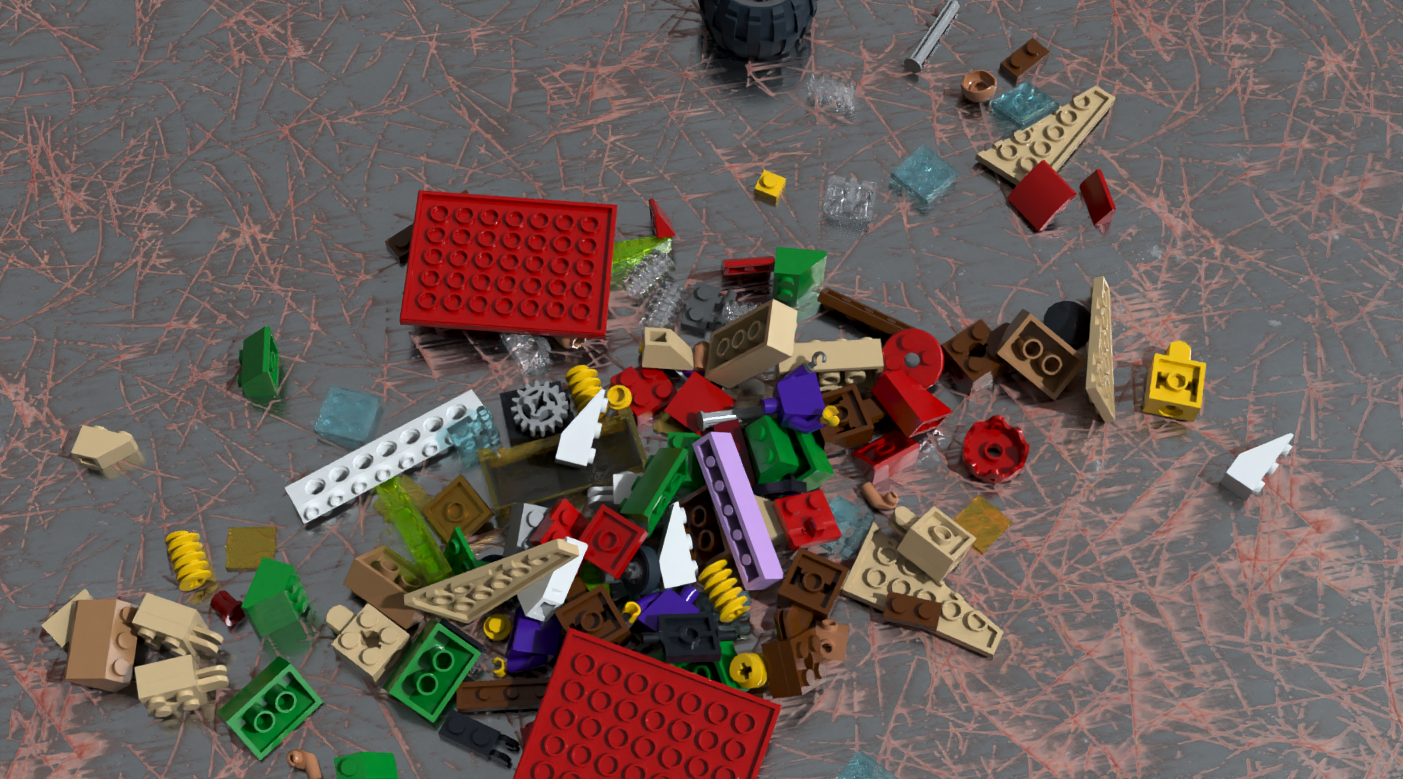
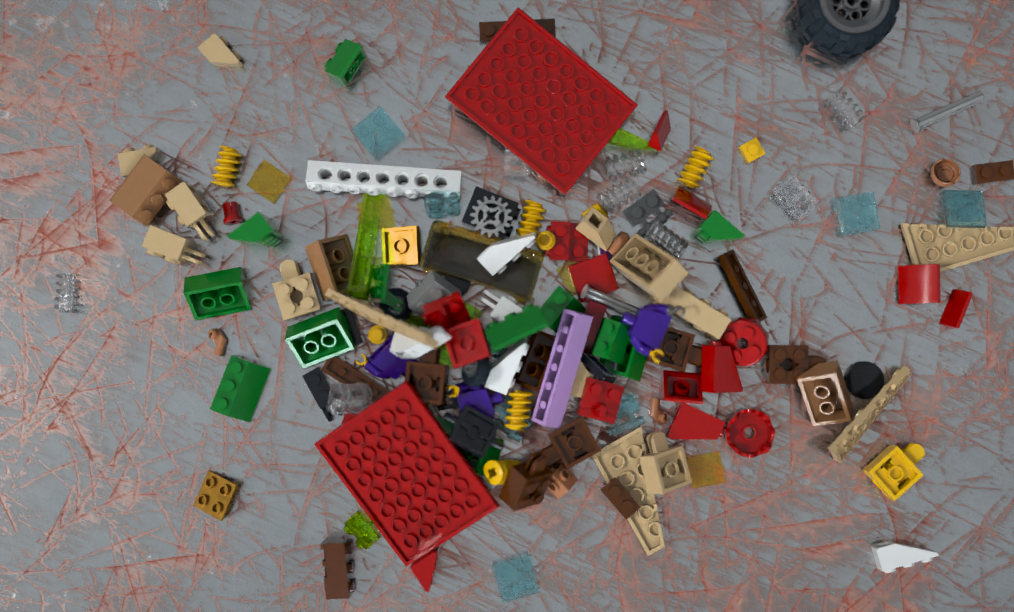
camera: 40 degrees right, 25 degrees up
none -> clear brick [327,382,373,414]
none -> red slope [666,402,726,440]
none -> yellow piece [677,146,715,189]

